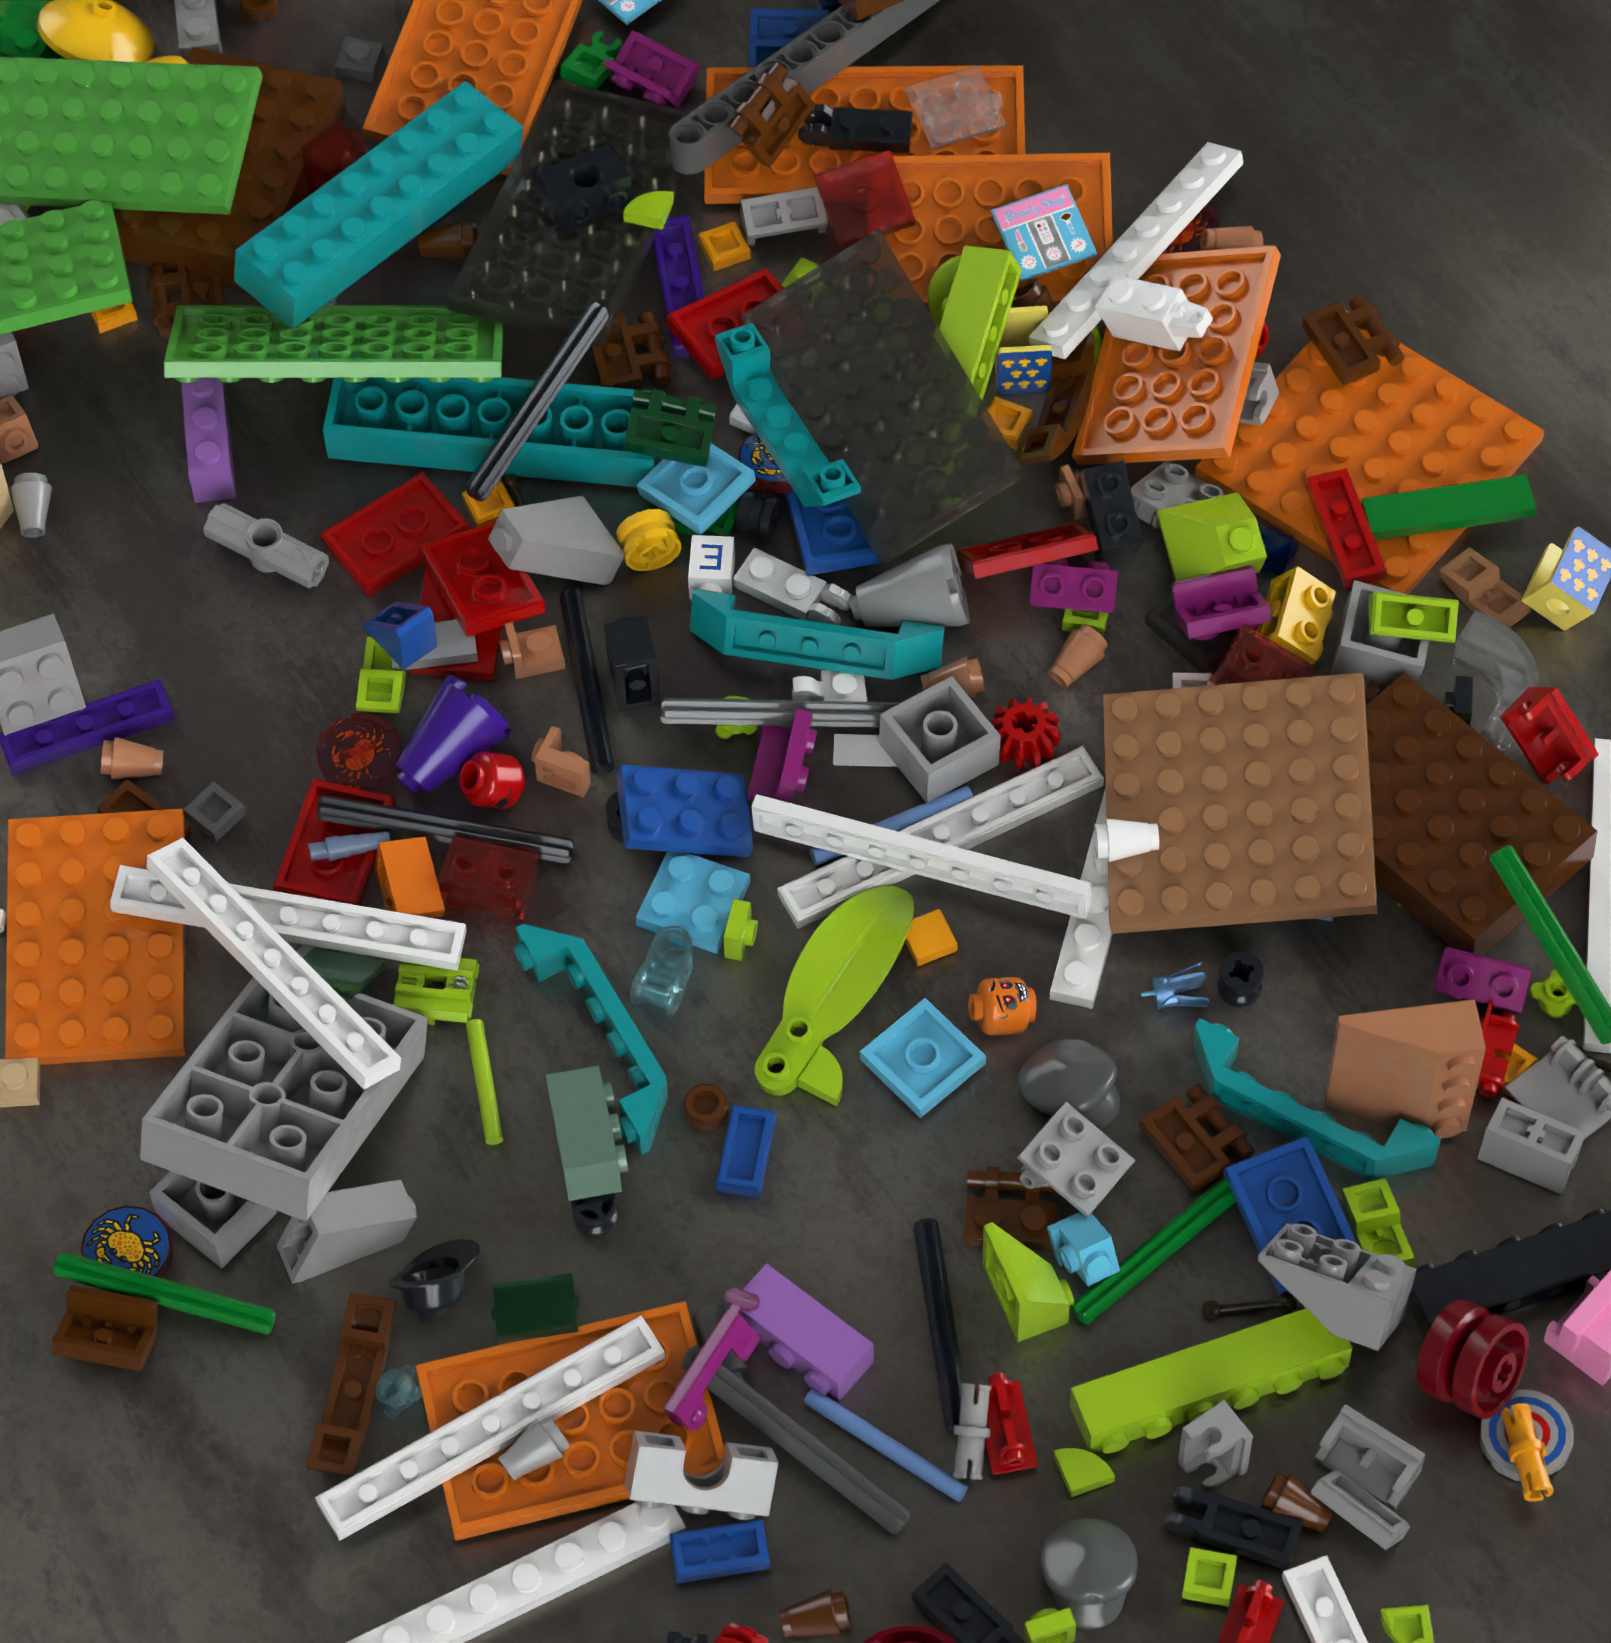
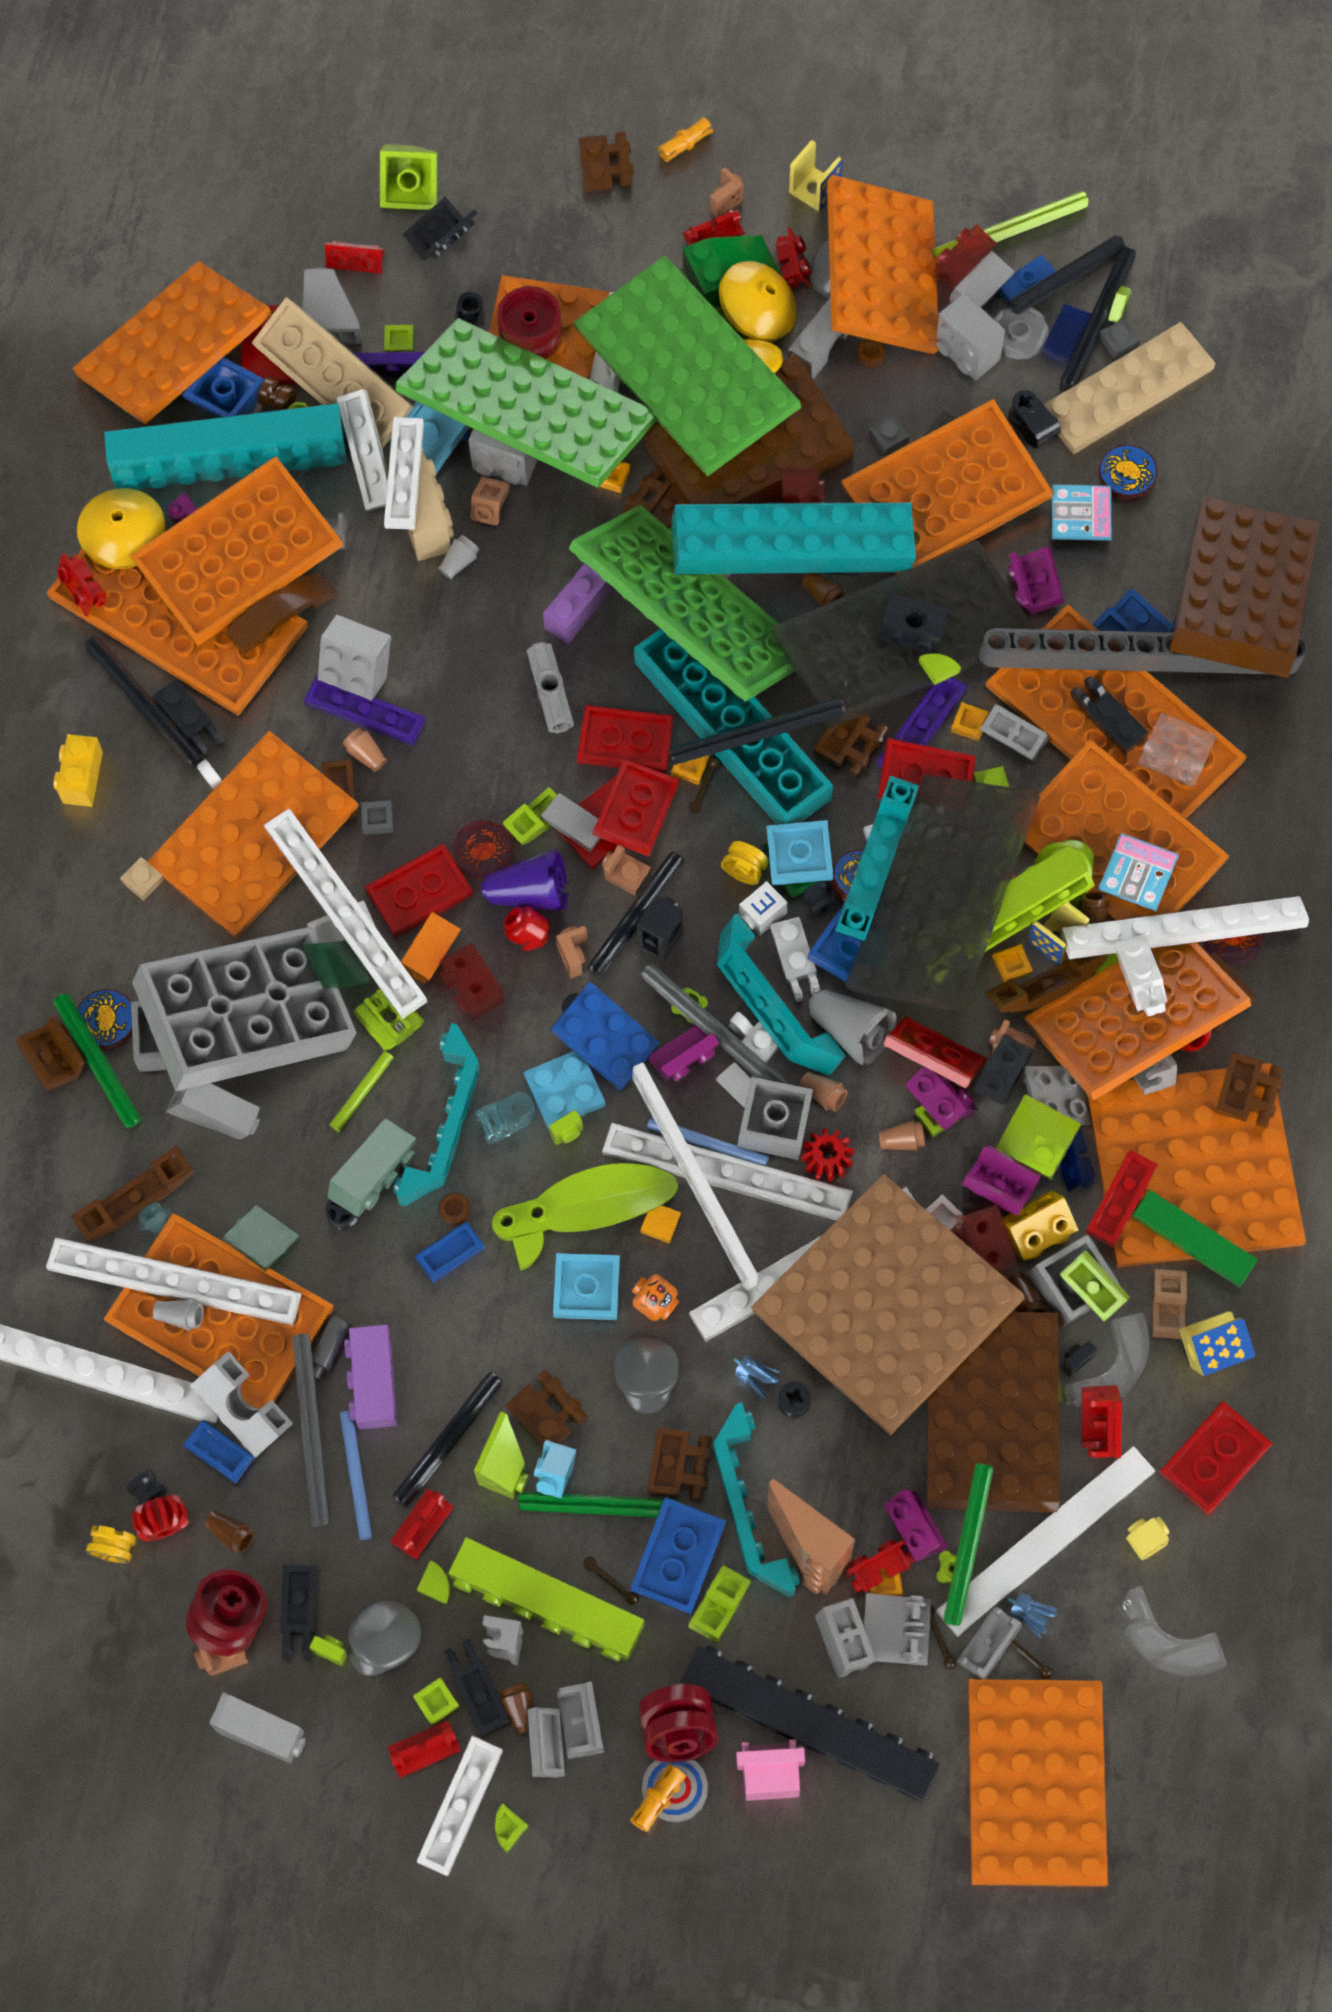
camera: 45 degrees right, 10 degrees up
white plate [146,838,401,1089] -> none
sand blue animal [308,831,390,862] -> none
black axle [316,794,574,864] -> none
blue slope [362,601,437,670] -> none
black piece [389,1239,480,1323] -> none
light grey slope [488,495,625,585] -> none
green plate [560,31,621,92] -> none
dark green plate [623,388,717,467] -> none
magenta piece [663,1287,760,1431] -> none
reddish brown plate [729,63,816,168] -> none
clear red tile [813,150,916,250] -> none
light grey pin [953,1383,992,1480] -> none
light grey hinge [1017,1102,1136,1217] -> none
white cone [1094,818,1159,862] -> none
nougat cone [1200,225,1263,251] -> none
light grey slope [1258,1223,1417,1351] -> none

